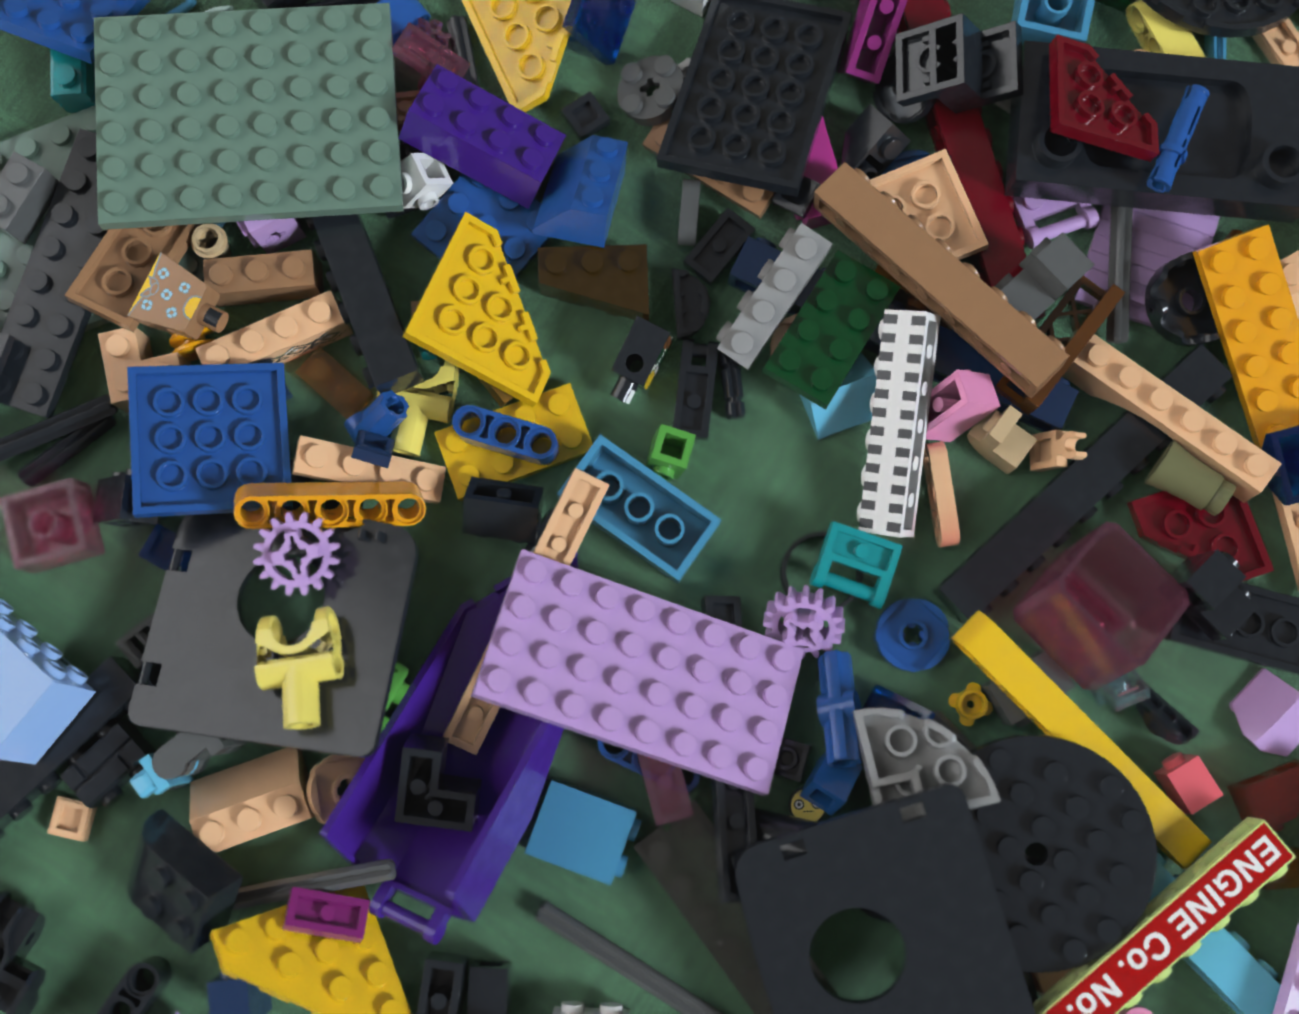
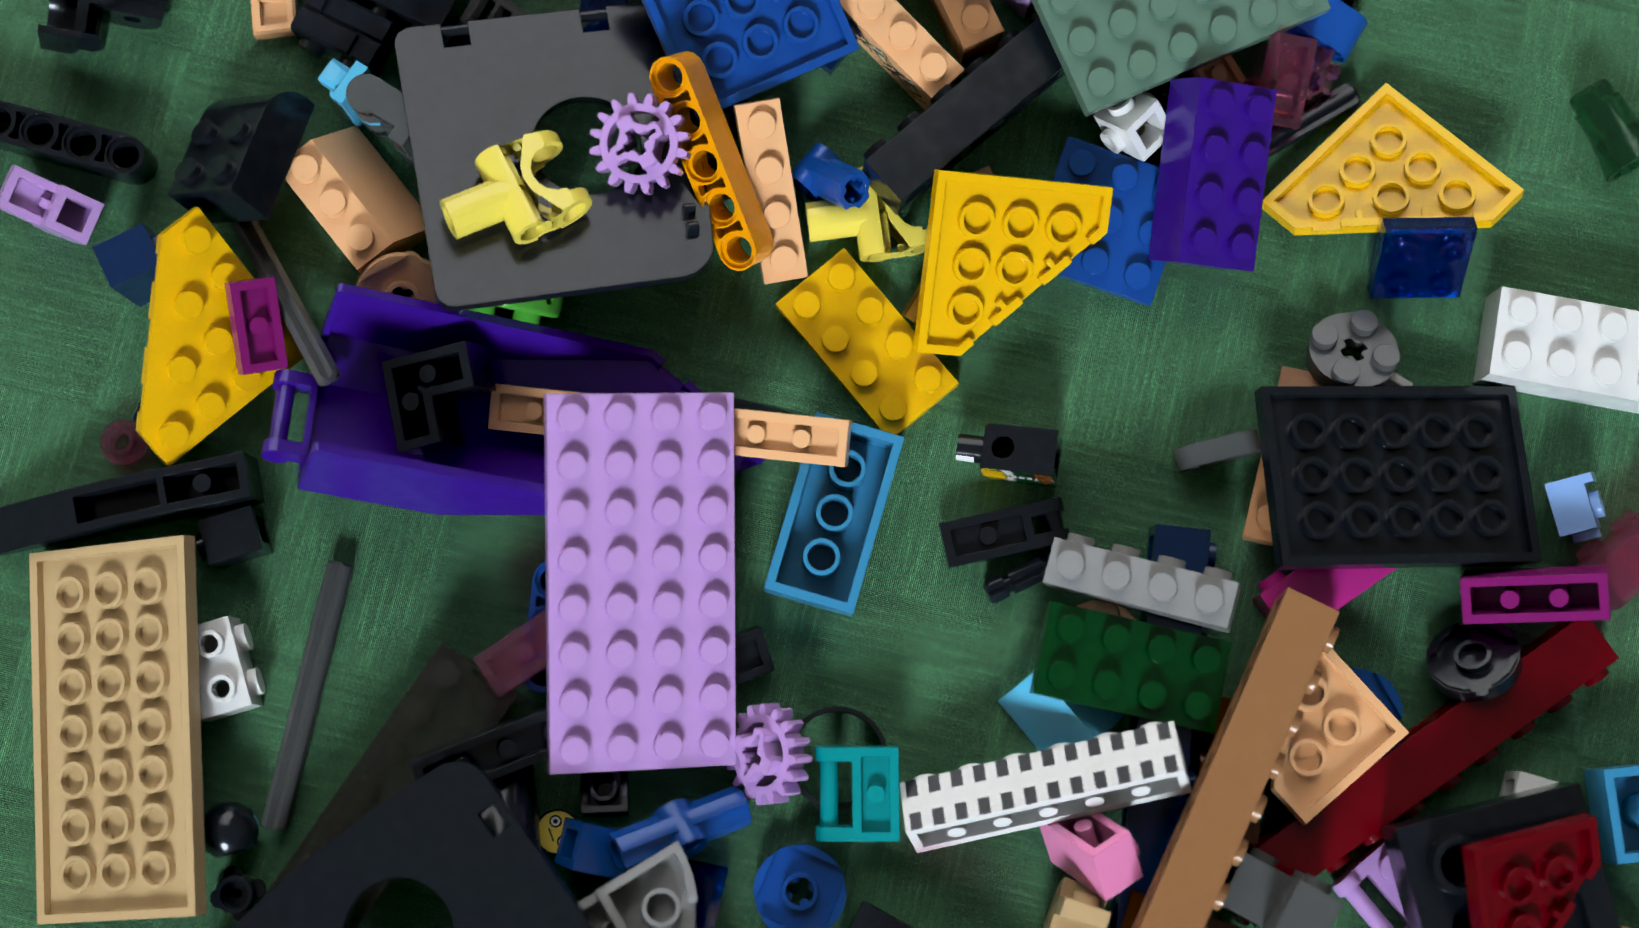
camera: 70 degrees right, 0 degrees up
clear orange plate [295,346,375,419] -> none
dark blue tile [351,430,395,468] -> none
blue beam [452,405,559,465] -> none
black brick [462,477,544,544] -> none
dark azure brick [525,778,642,886] -> none
blue slope [533,135,628,248] -> none
dark brown wedge [538,244,649,321] -> none
black plate [561,91,610,142] -> none
bright green brick [645,423,696,481] -> none
black plate [671,269,710,341] -> none
black plate [683,208,756,287] -> none
black tile [771,176,821,219] -> none
black slope [841,104,911,180] -> none
black bracket [895,13,1024,114] -> none
light nougat beam [923,441,960,548] -> none

